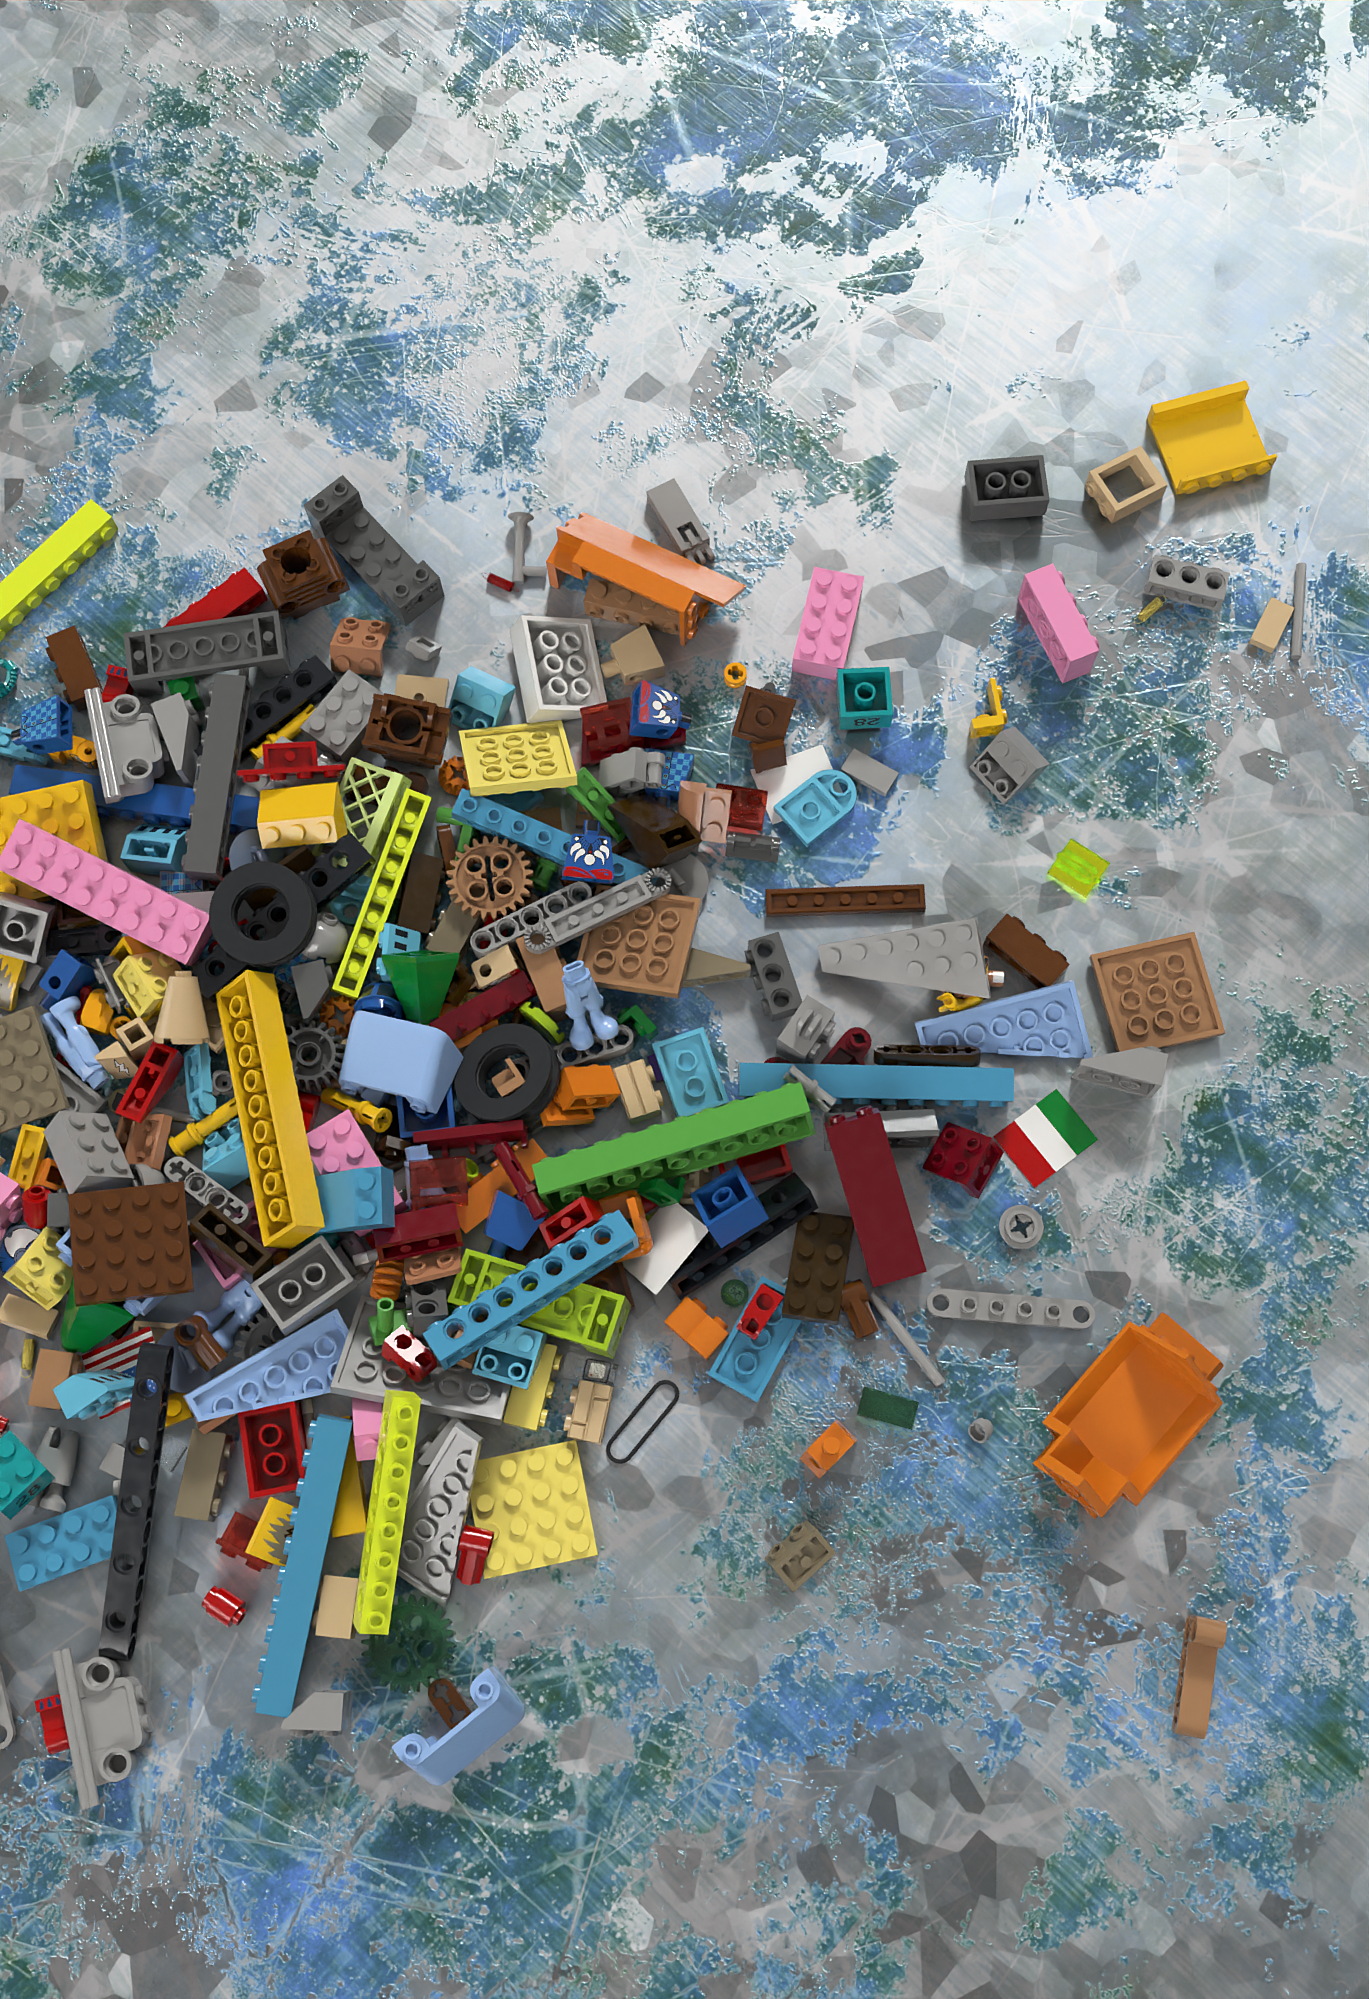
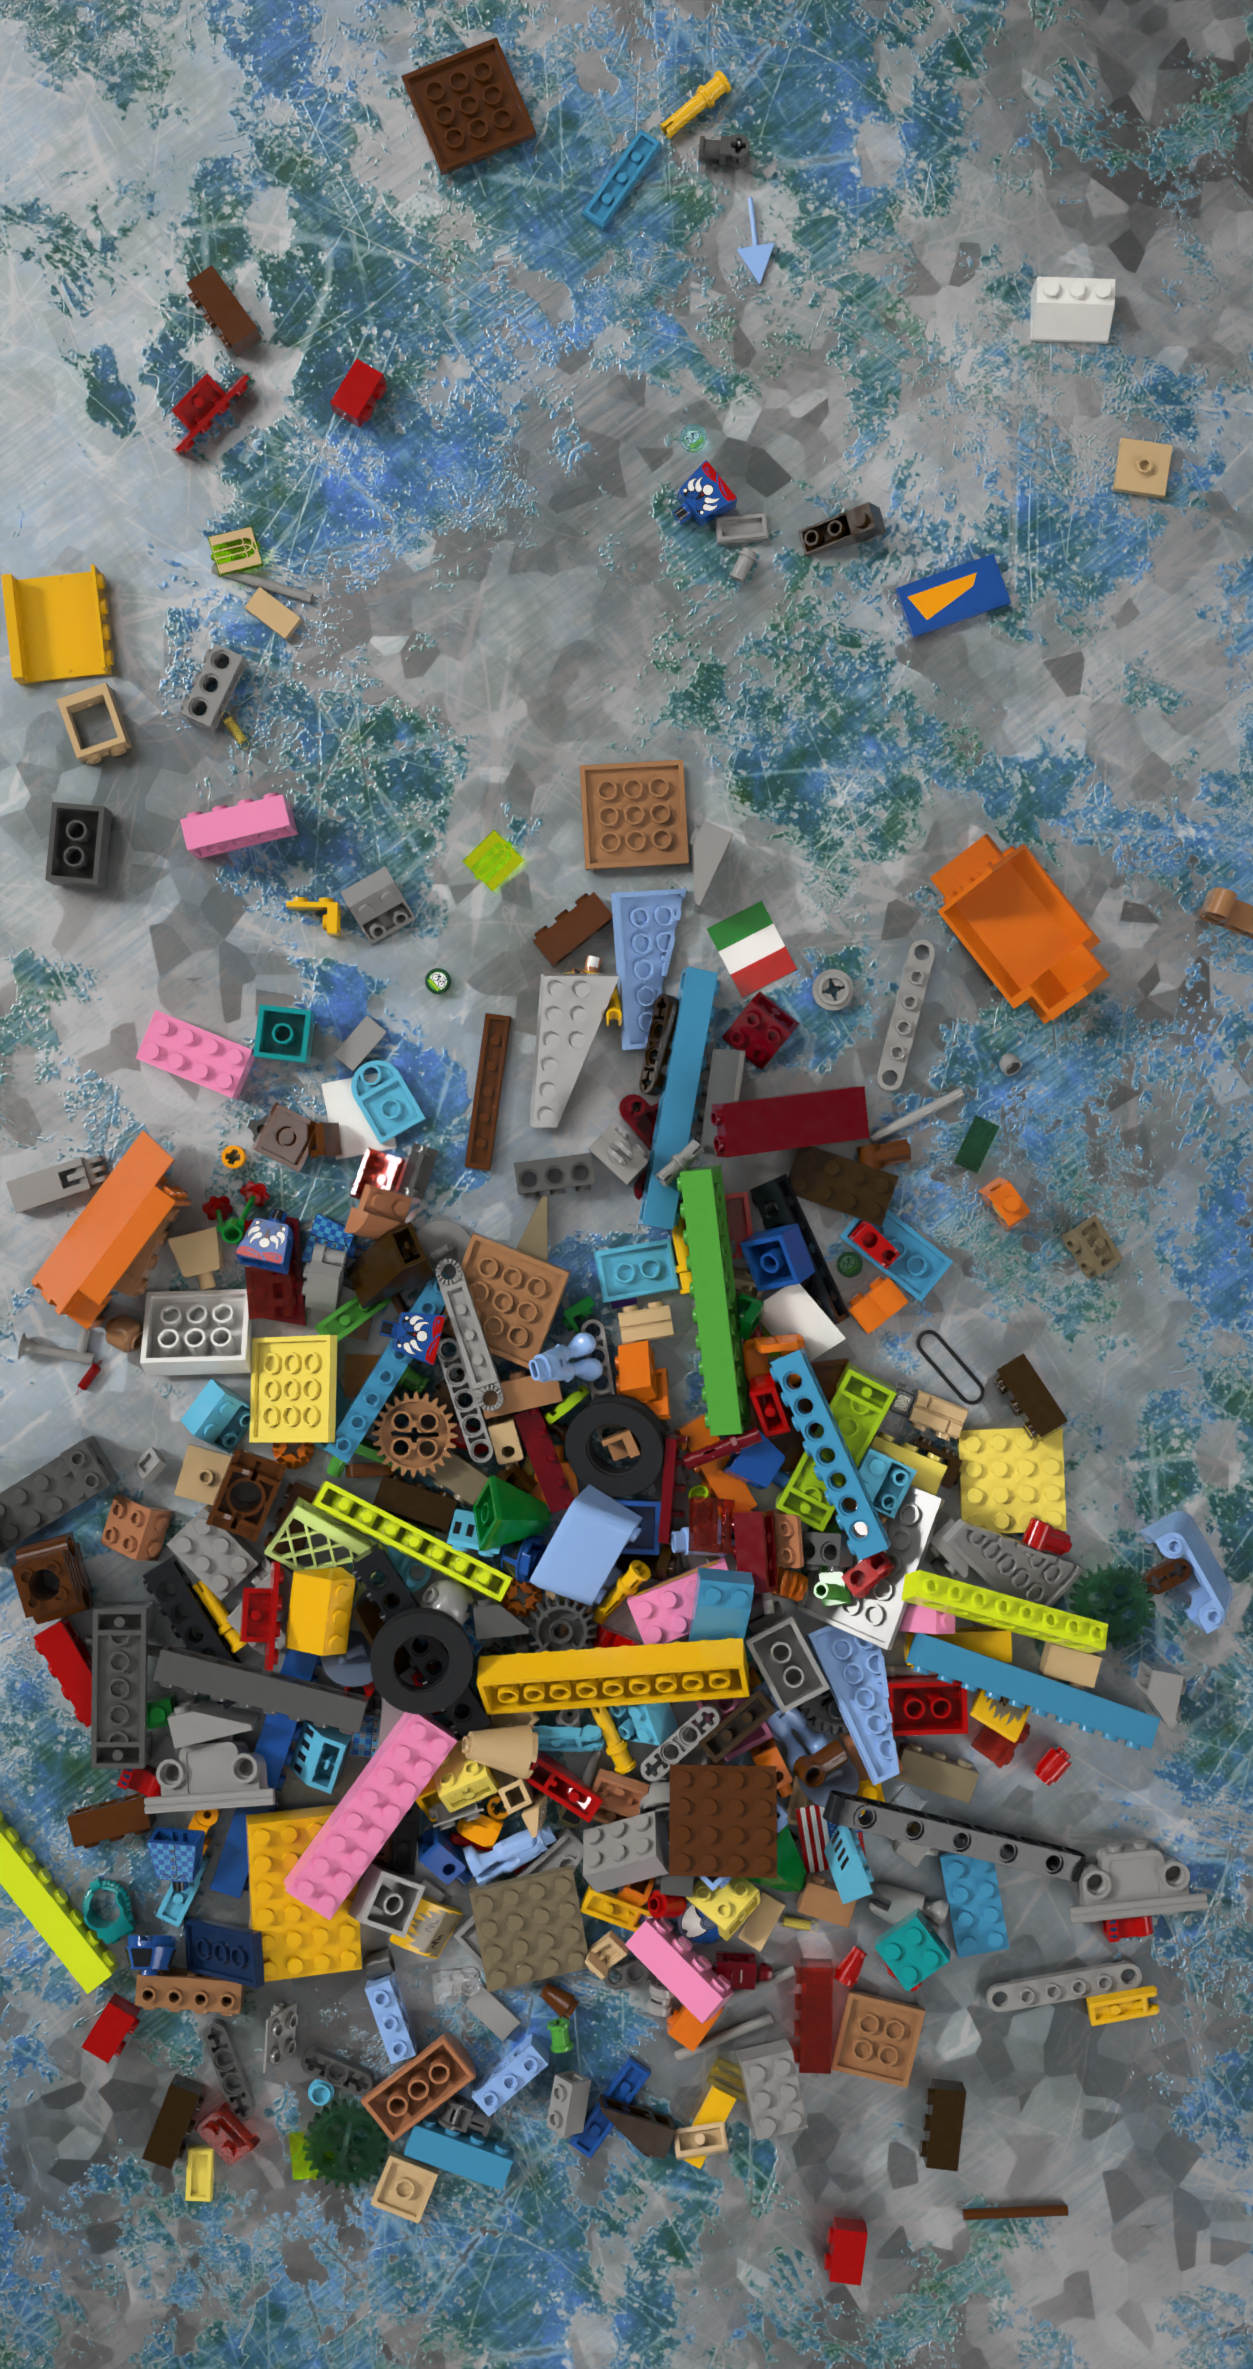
camera: 85 degrees left, 15 degrees up
none -> medium nougat head [105,1314,143,1353]
none -> plant [202,1181,270,1246]
none -> piece [208,526,263,577]
none -> tile [425,968,452,995]
none -> orange torso [750,1737,793,1798]
none -> dark brown bracket [909,1436,963,1489]
none -> dark brown brick [993,1353,1068,1443]

